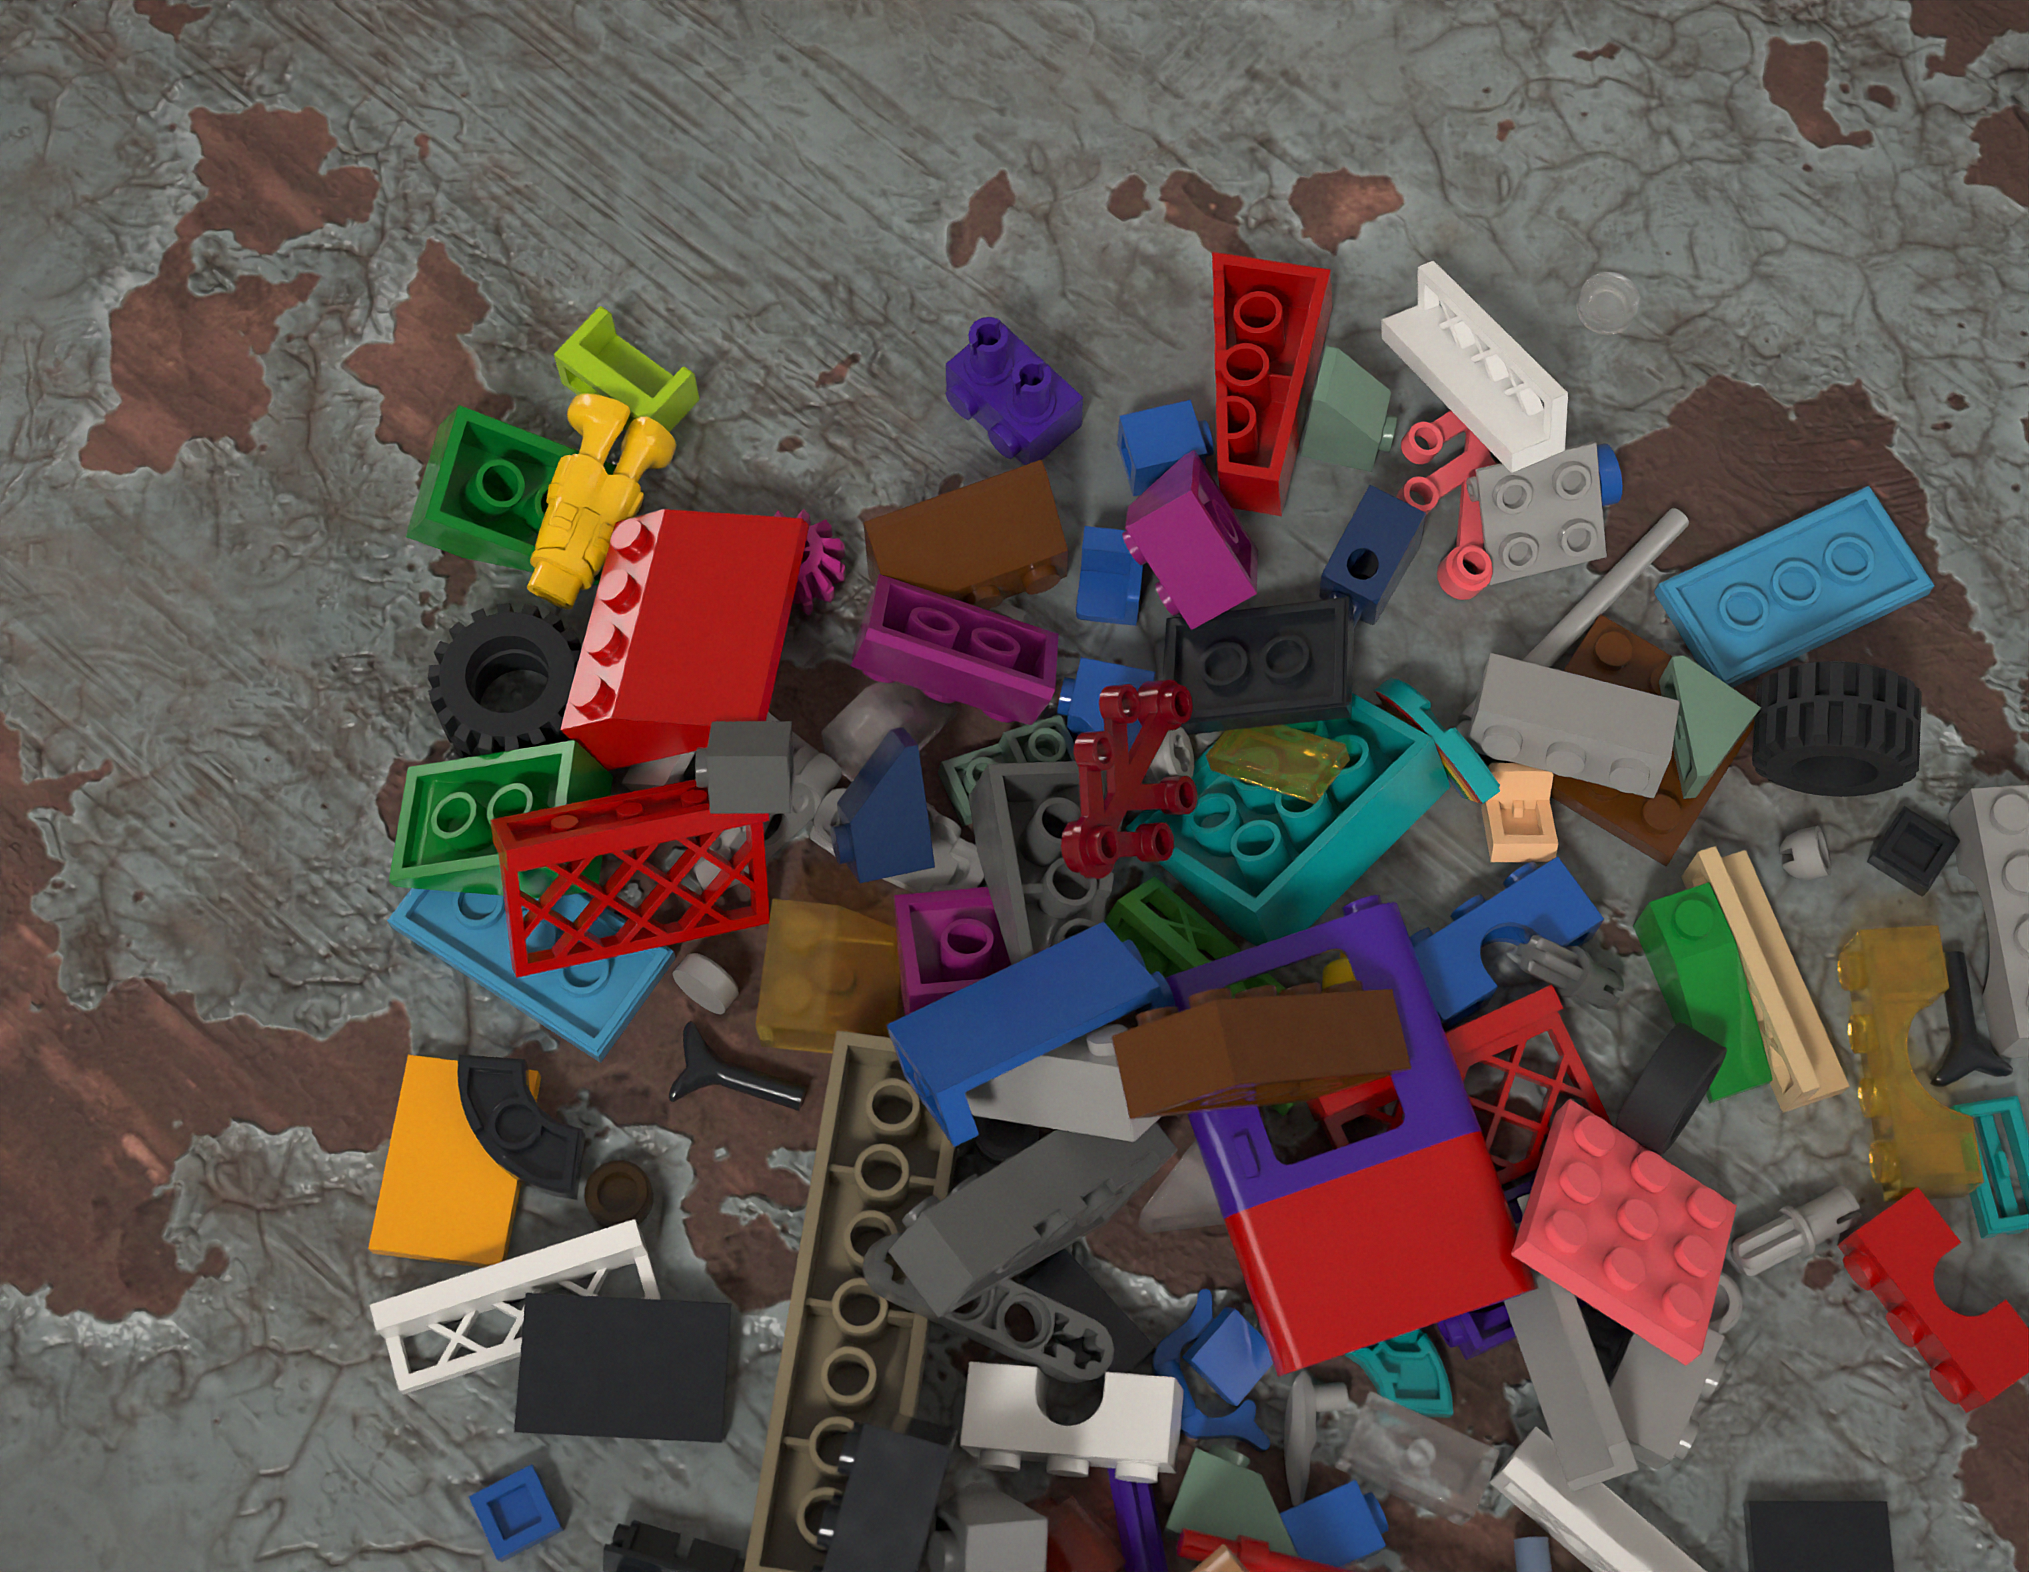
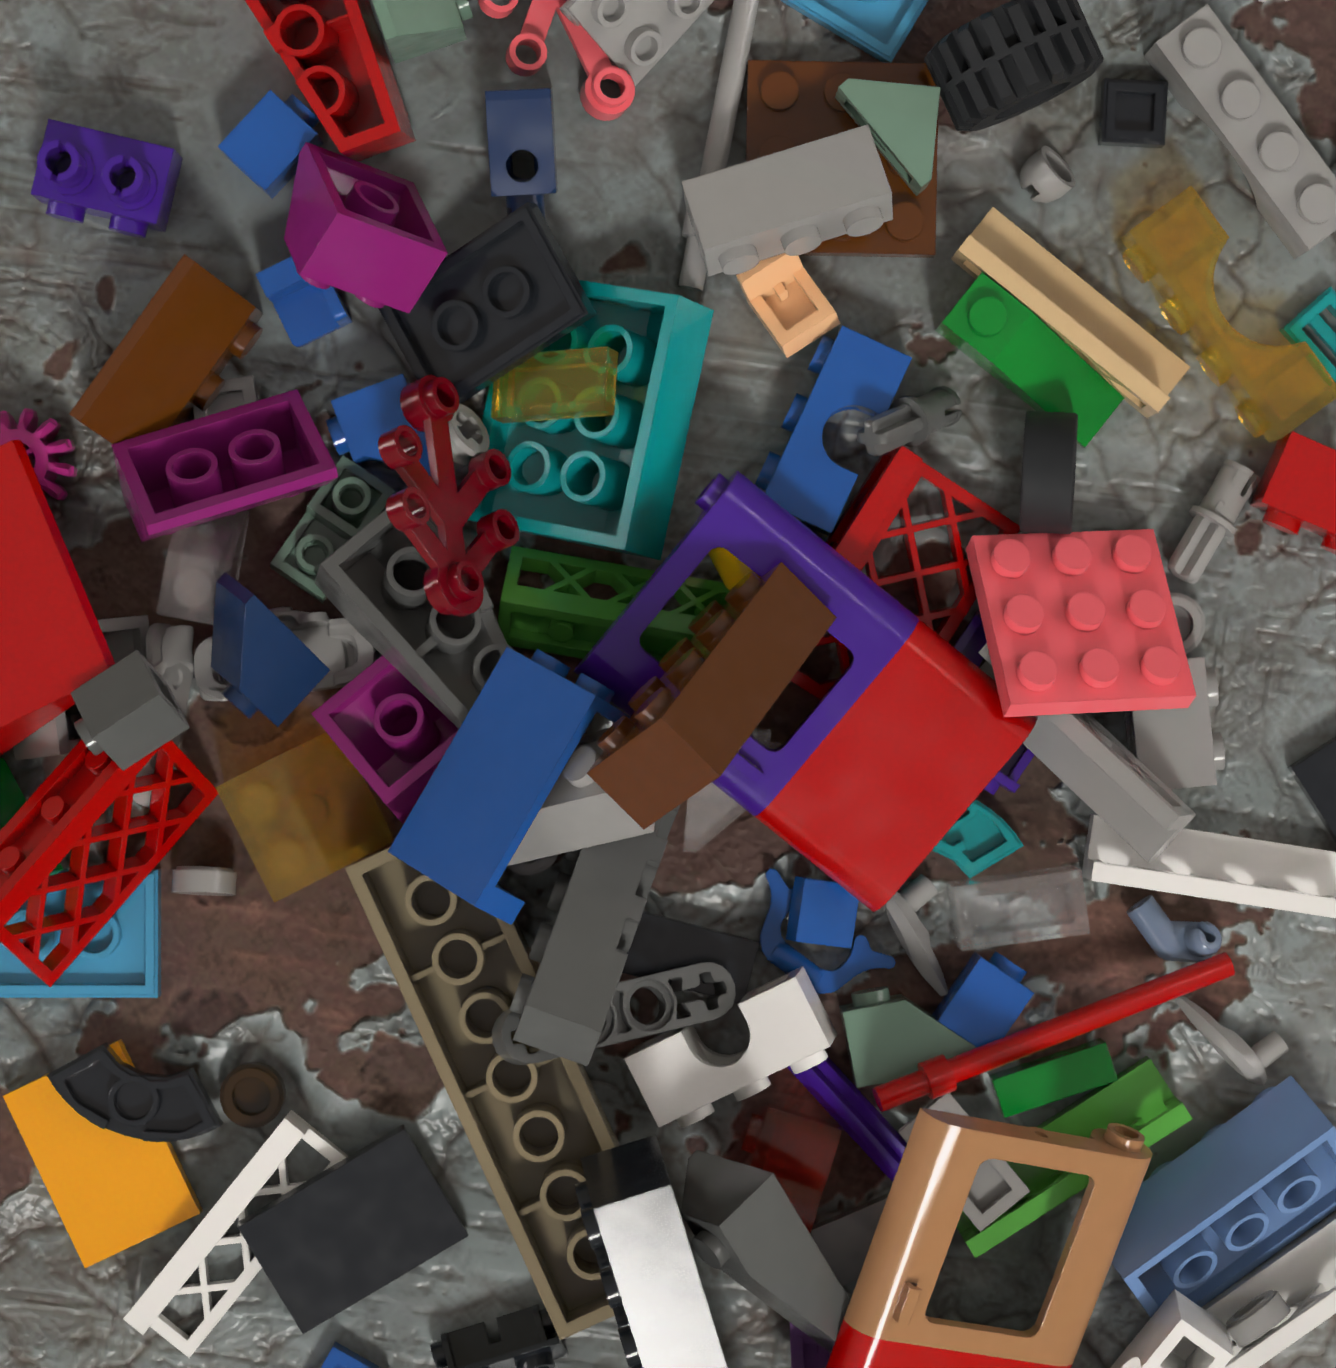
camera: 30 degrees left, 20 degrees up
black piece [669,1021,807,1111] -> none
teal tile [1374,677,1501,804] -> none
black piece [1930,951,2013,1087] -> none

